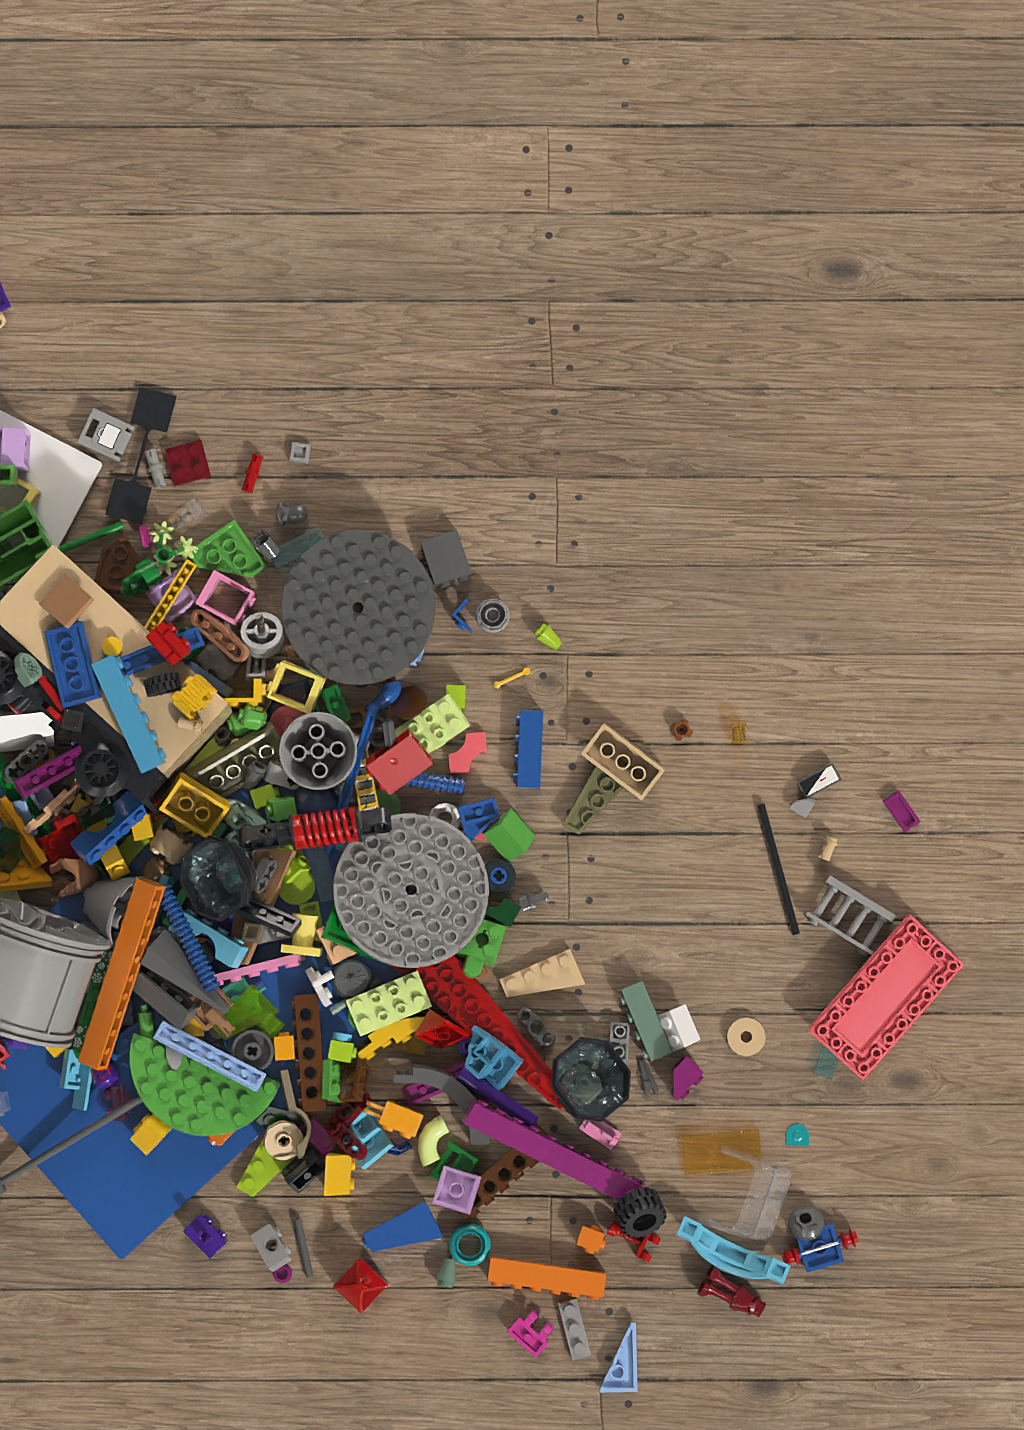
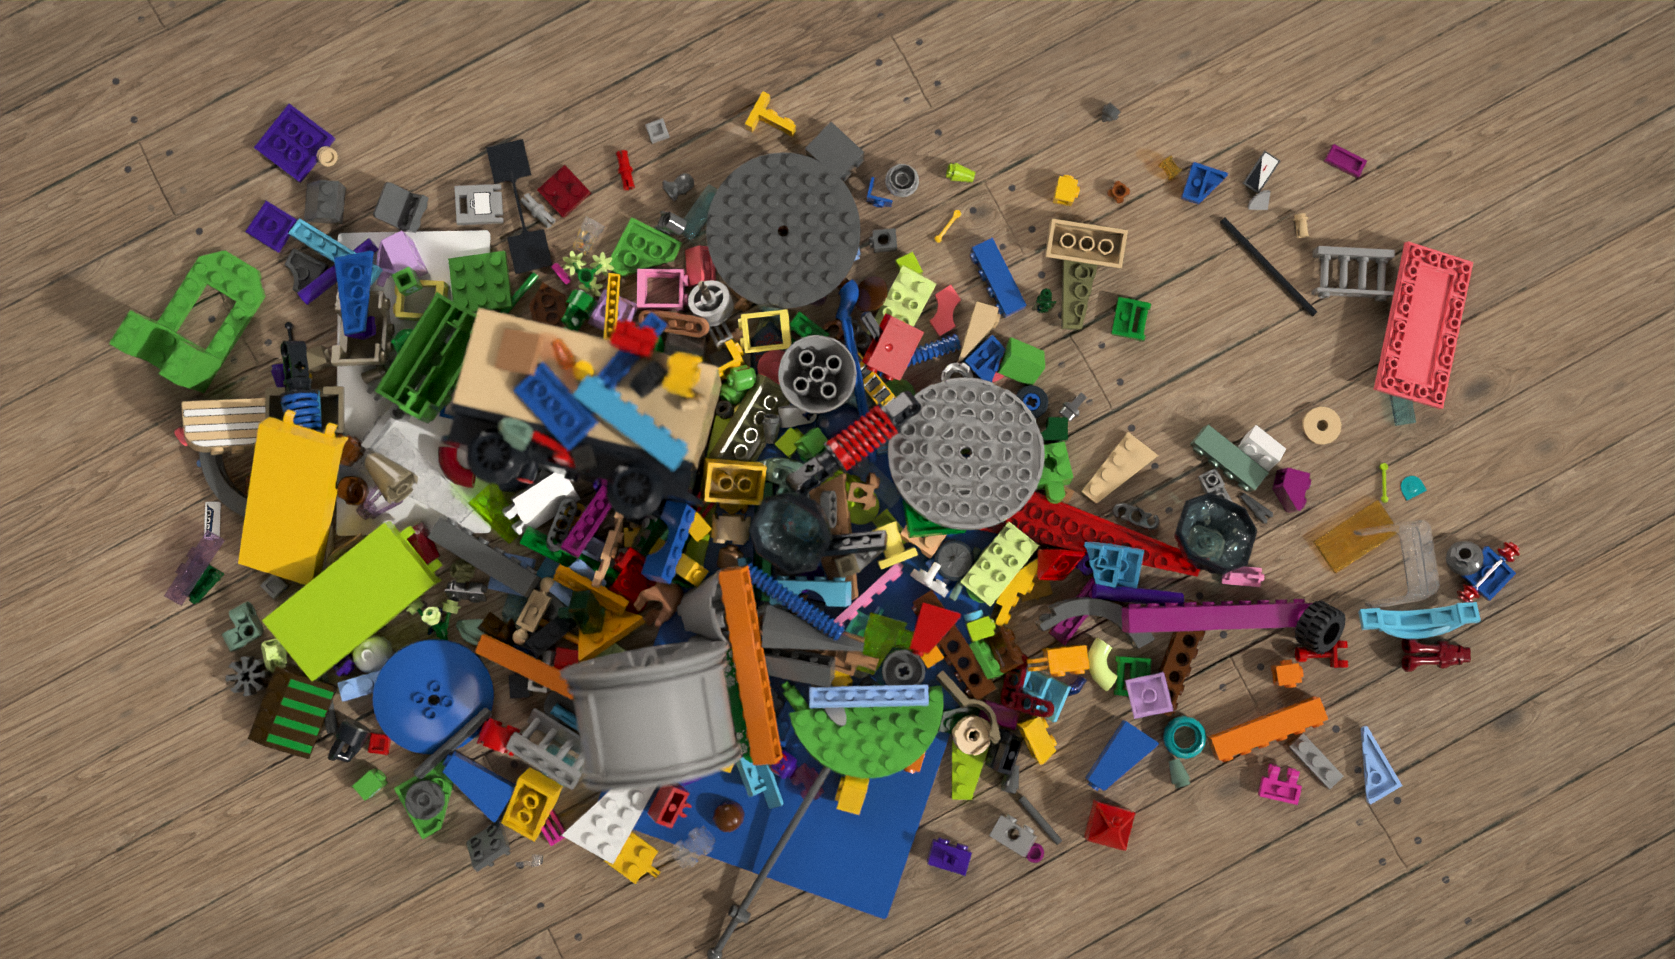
camera: 30 degrees left, 0 degrees up
none -> dark grey bracket [373,182,429,233]
none -> bright green plate [448,251,513,313]
none -> clear orange cone [551,338,576,370]
none -> coral panel [685,245,716,287]
none -> dark grey tile [708,348,731,368]
none -> reddish brown hair [713,800,745,833]
none -> yellow bracket [745,91,796,137]
none -> medium nougat bracket [847,472,880,510]
none -> dark grey brick [869,228,897,253]
none -> red slope [909,603,961,657]
none -> tan slope [957,301,1001,363]
none -> dark grey cone [1000,765,1020,794]
none -> dark green hinge [1032,288,1056,313]
none -> yellow brick [1052,175,1080,207]
none -> dark grey plate [1102,102,1121,122]
none -> green plate [1111,297,1151,342]
none -> blue wing [1181,162,1228,205]
none -> lime hinge [1379,463,1389,503]

